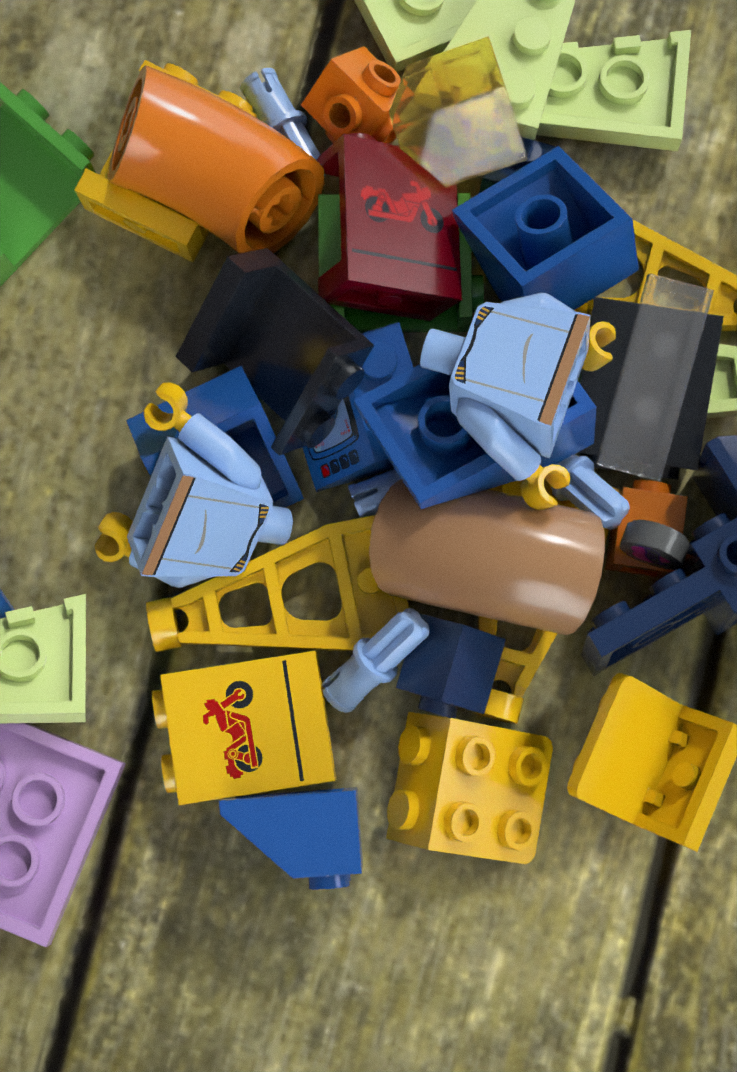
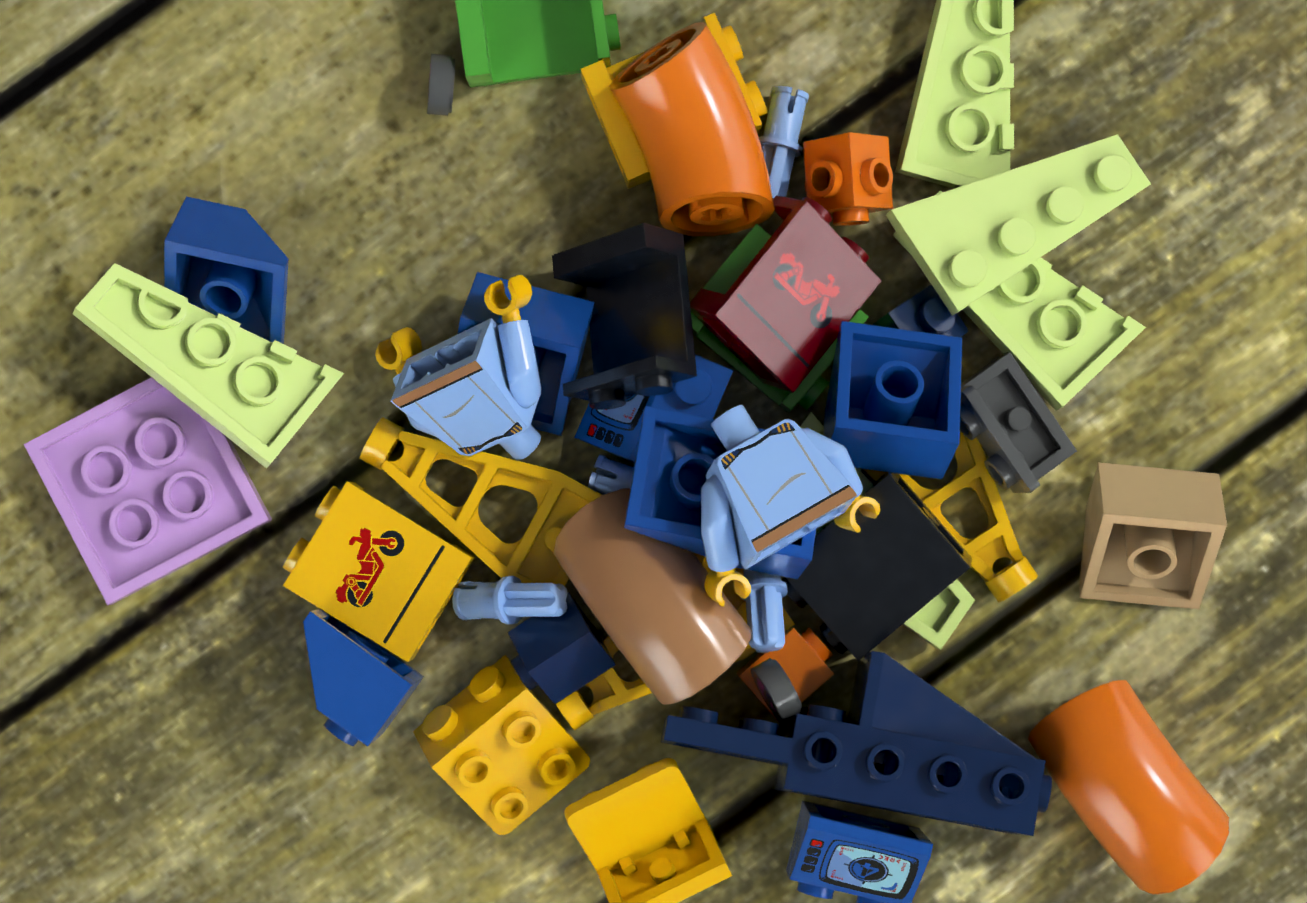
camera: 35 degrees right, 5 degrees up
clear yellow slope [389,36,528,188] -> none
clear tile [595,274,714,482] -> none
none -> dark grey bracket [960,352,1077,493]

